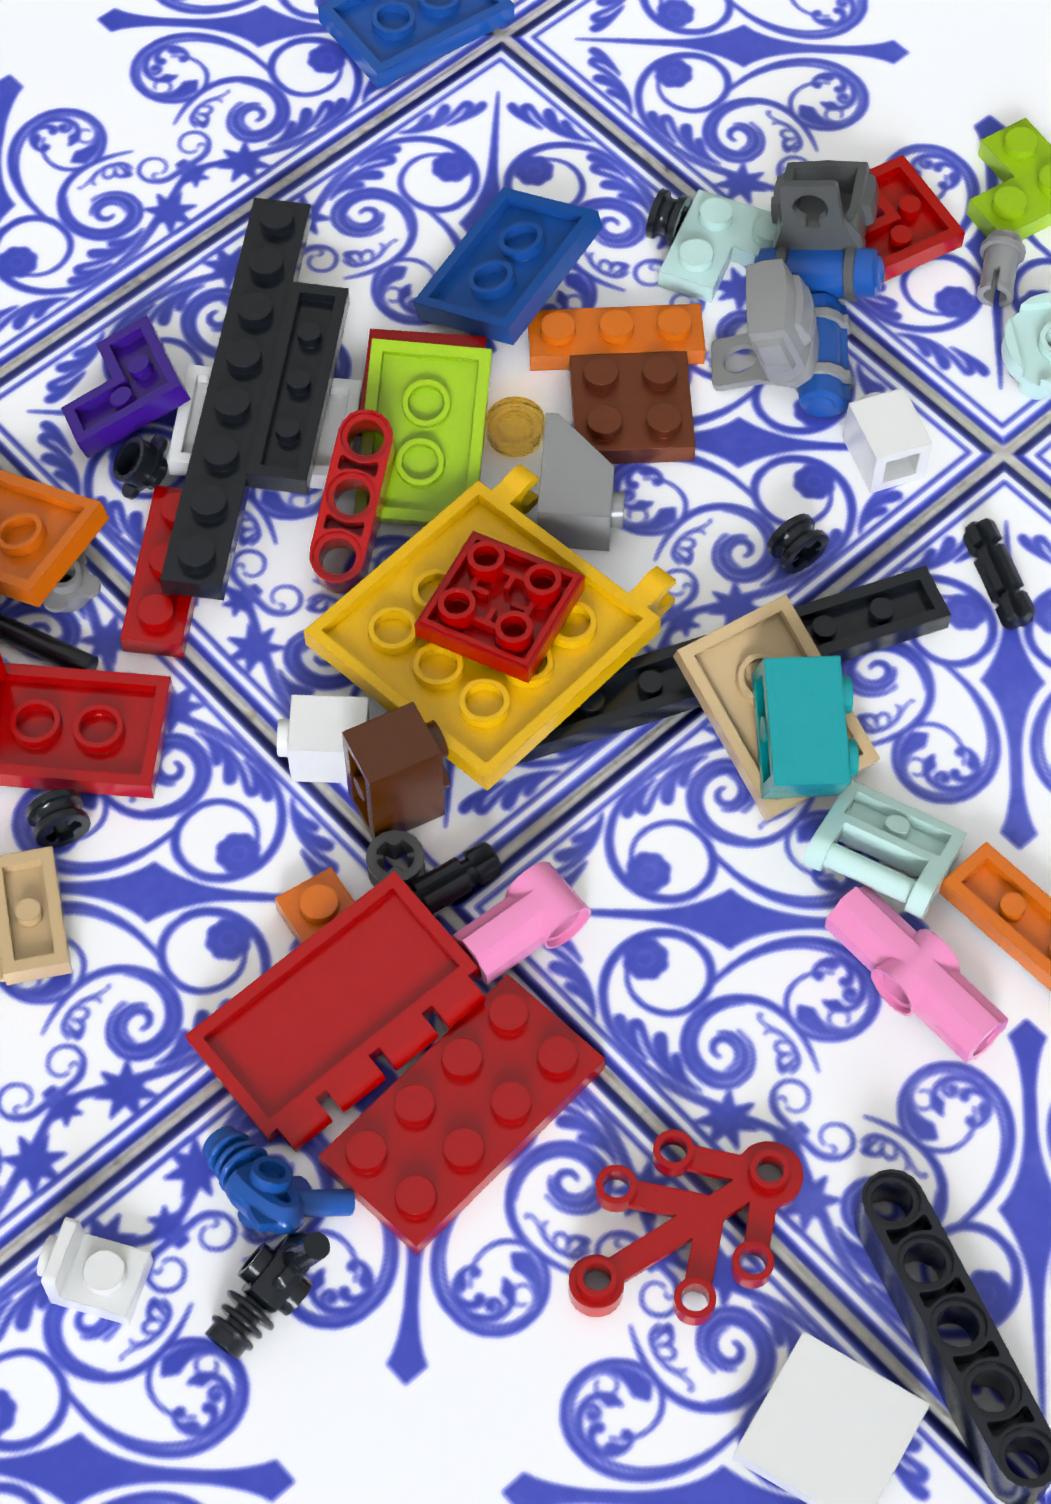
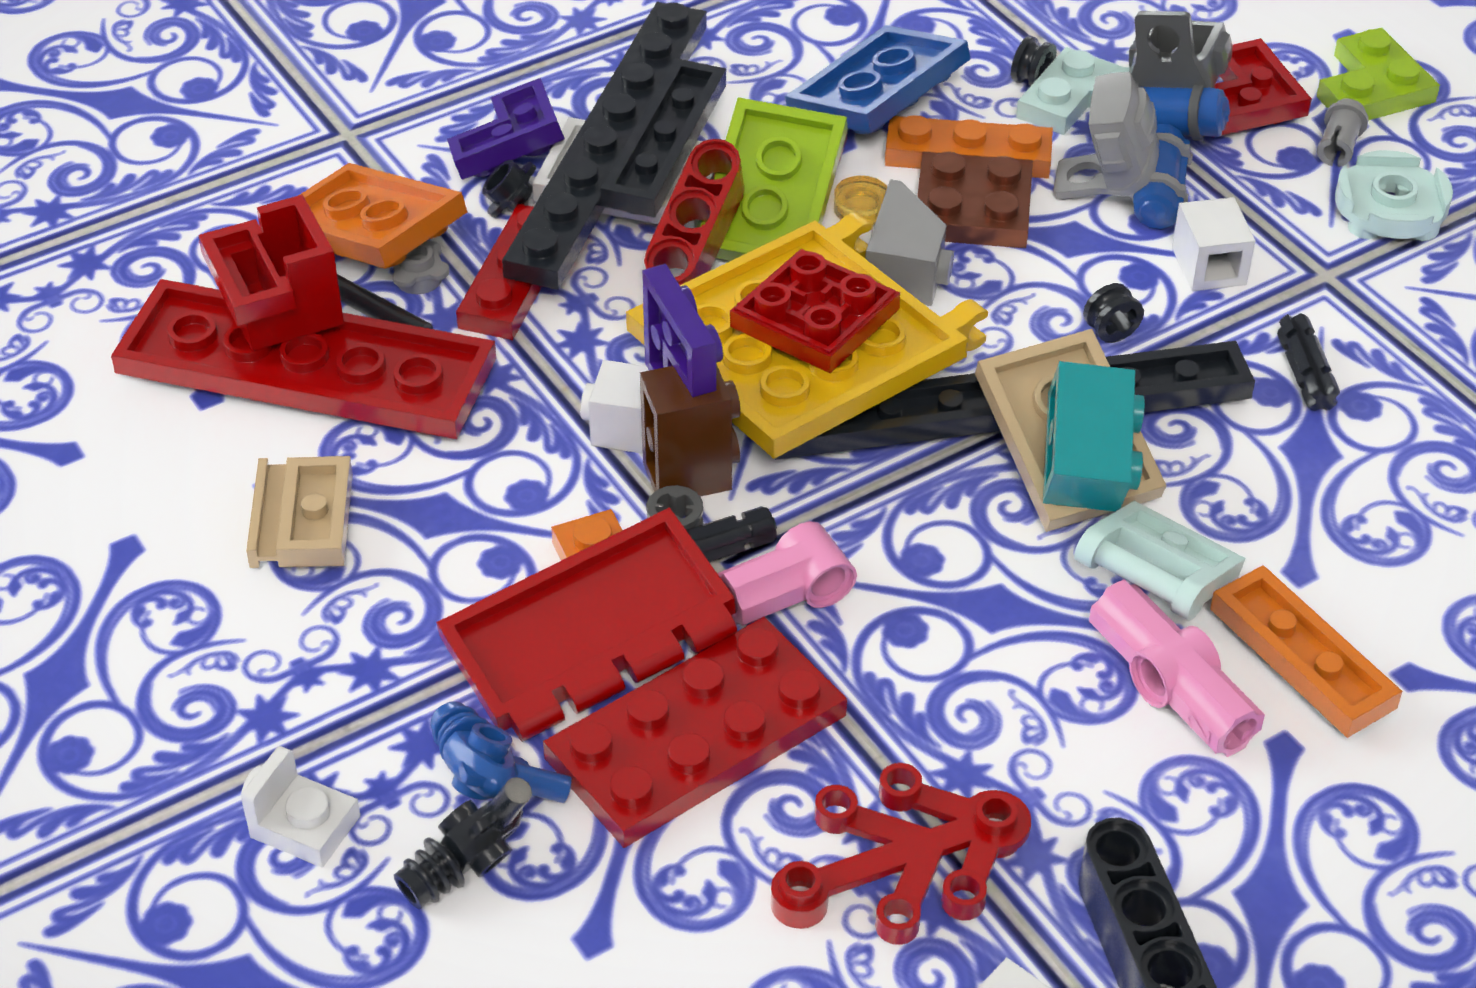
camera: 10 degrees right, 15 degrees down
black bush [25,788,91,848] -> none
none -> dark purple plate [642,264,723,397]

